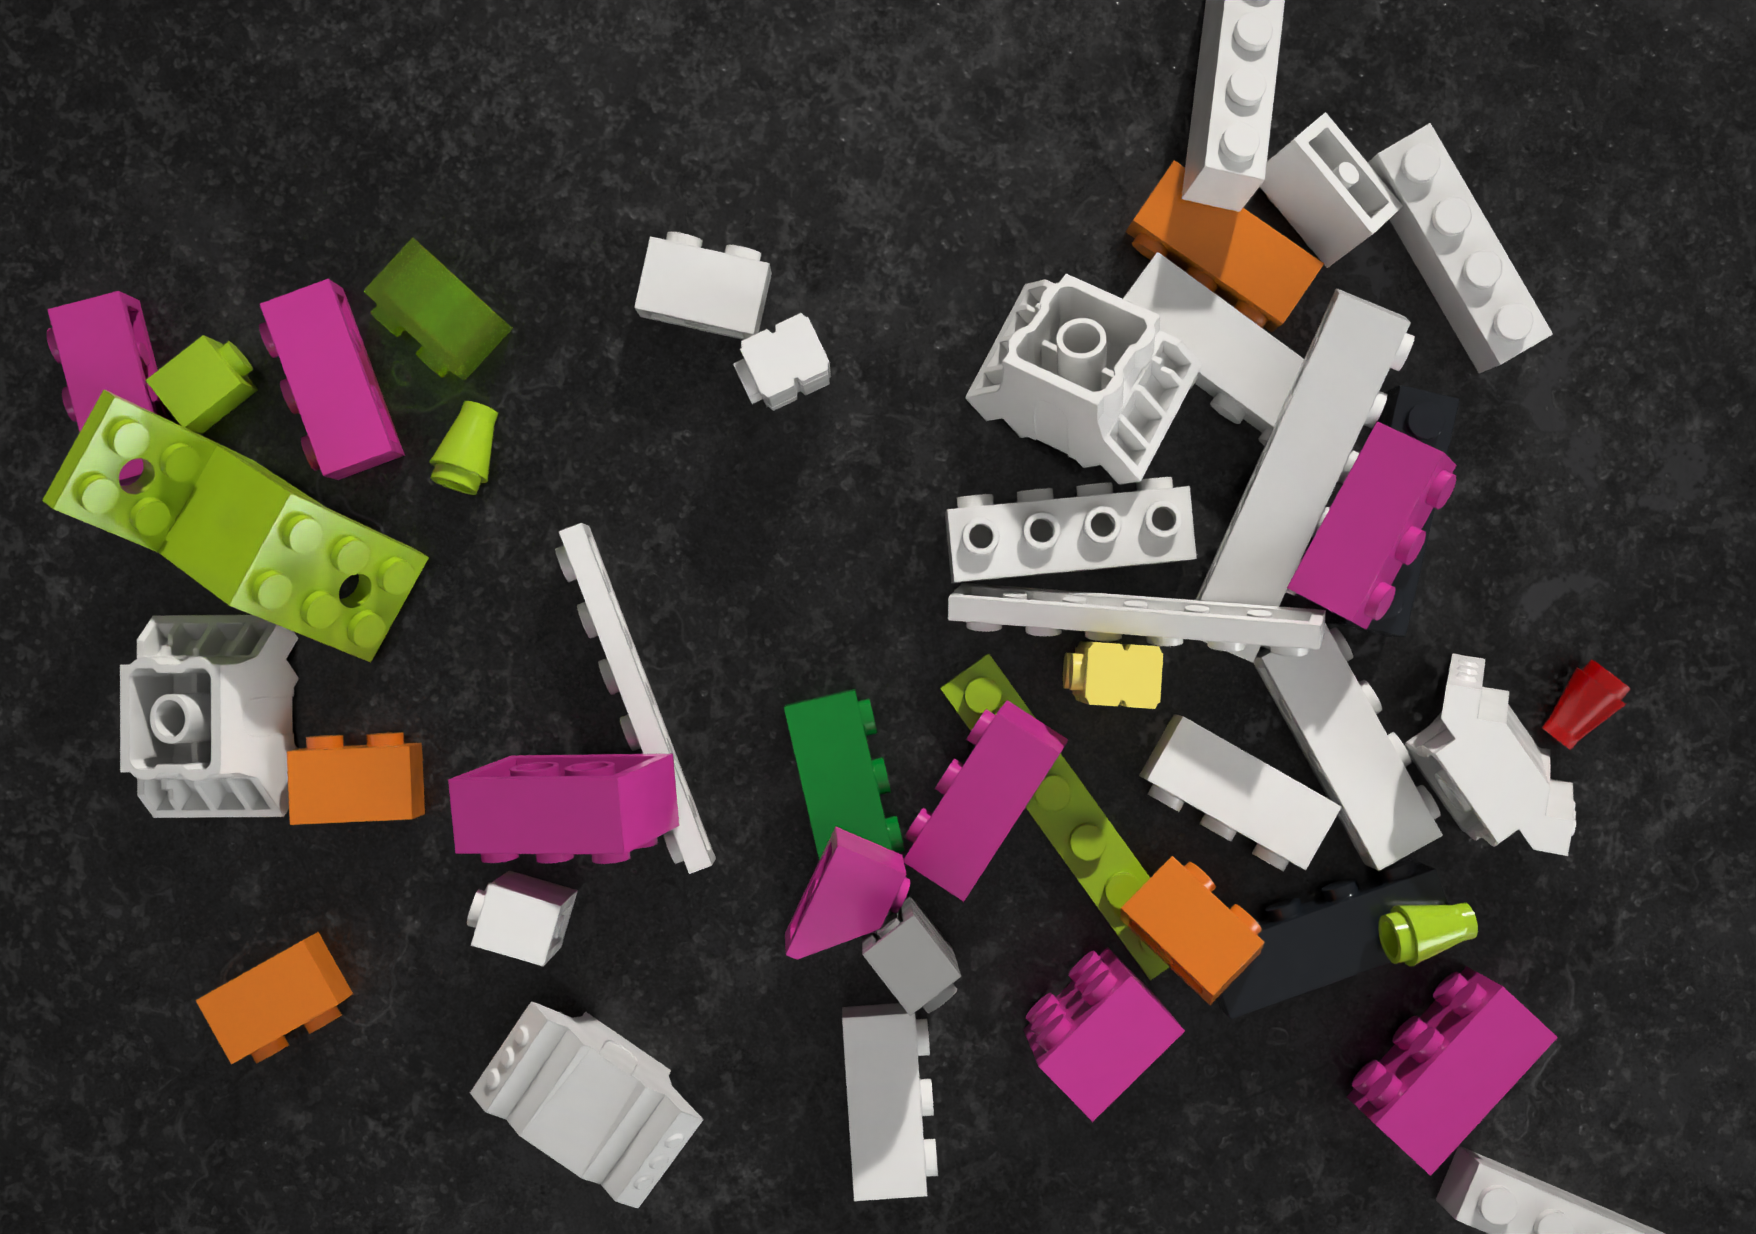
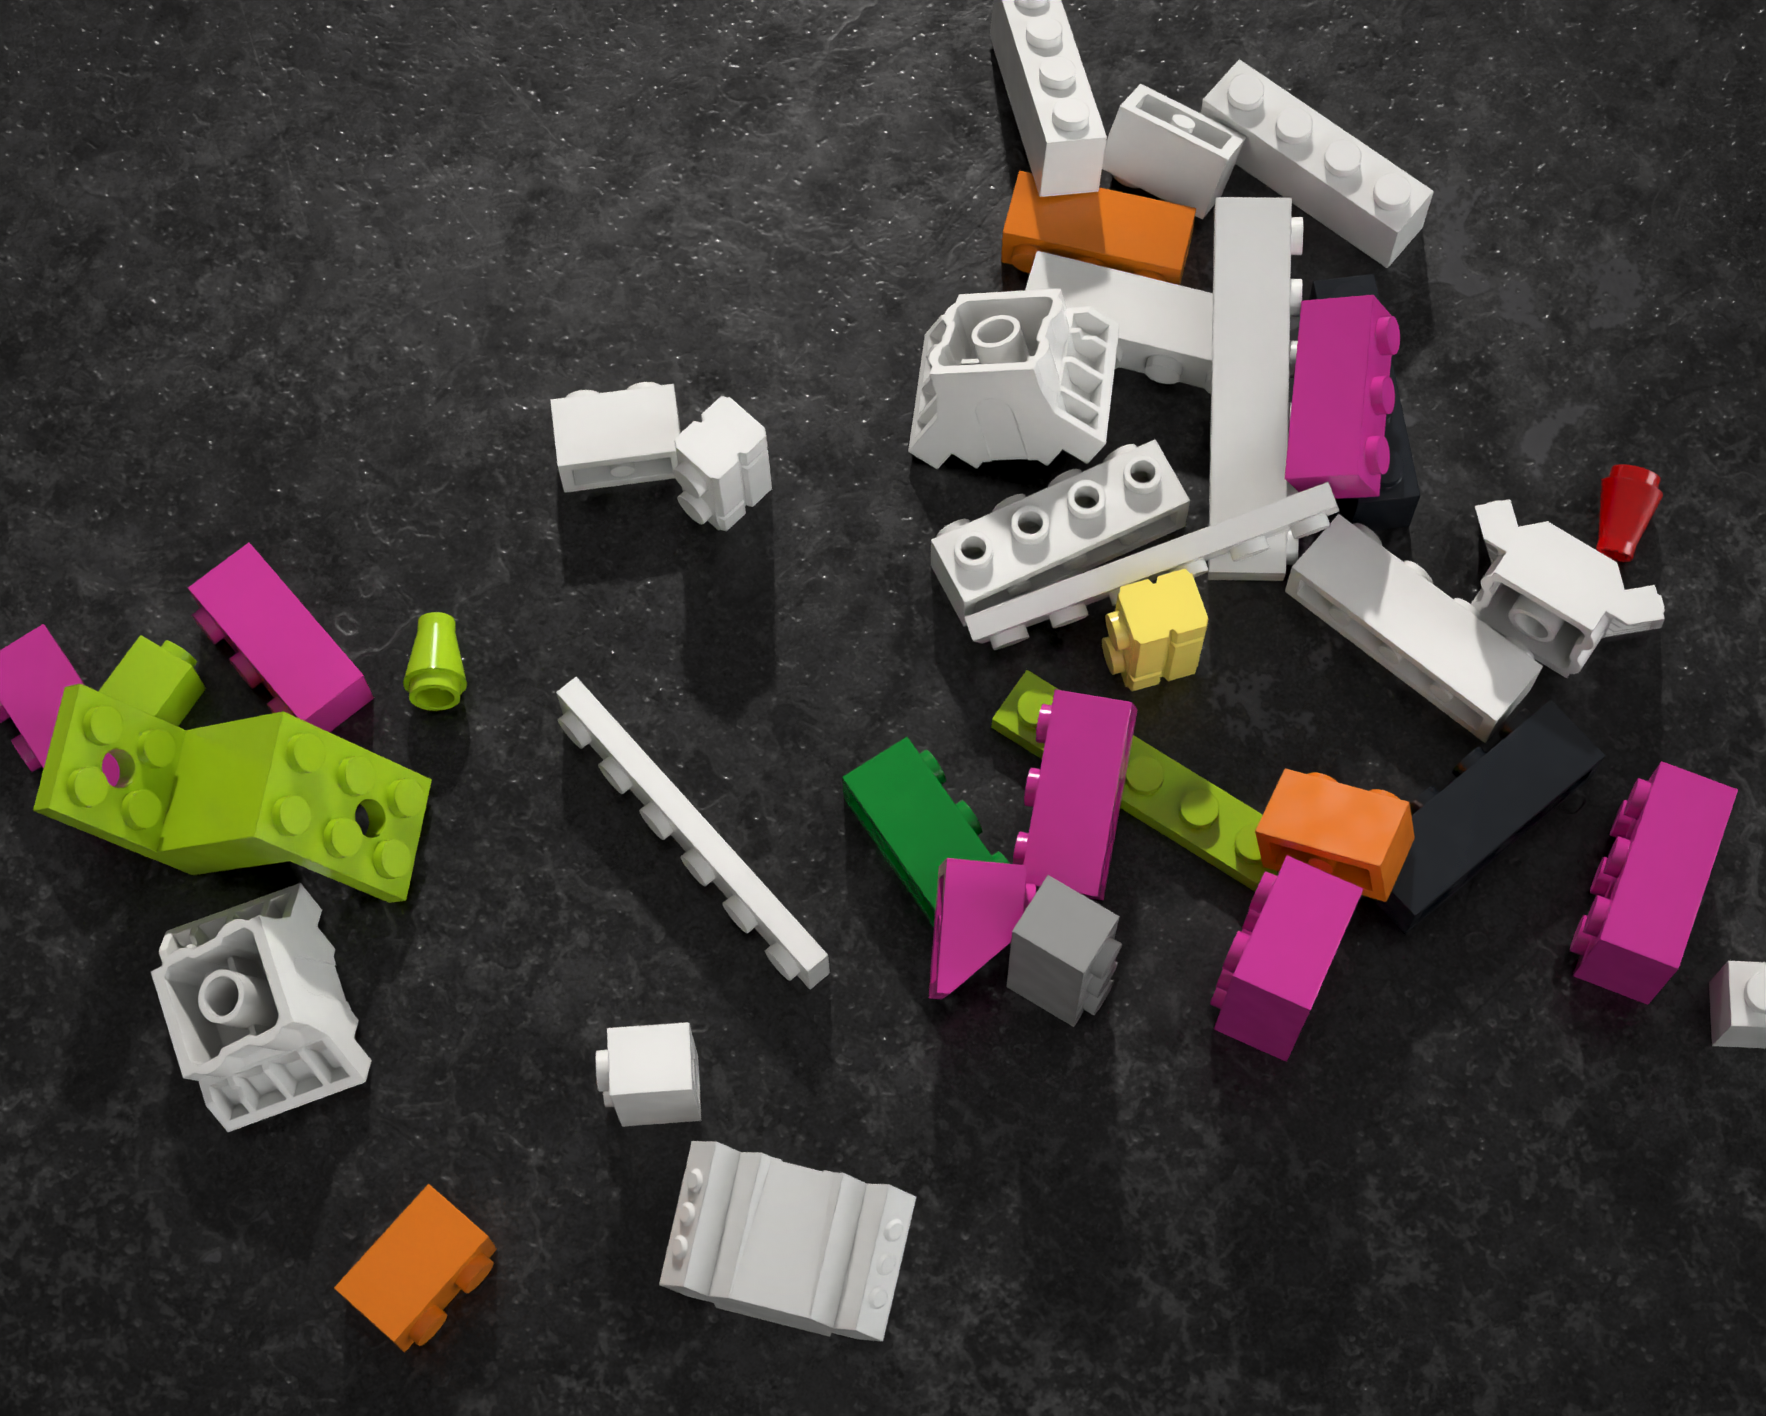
camera: 15 degrees left, 20 degrees down
orange brick [287,732,425,825] -> none
clear neon green brick [364,237,513,381] -> none
dark pink brick [448,753,679,864] -> none
white brick [842,1003,938,1201] -> none
white brick [1139,714,1342,872] -> none
lime cone [1378,902,1478,966] -> none

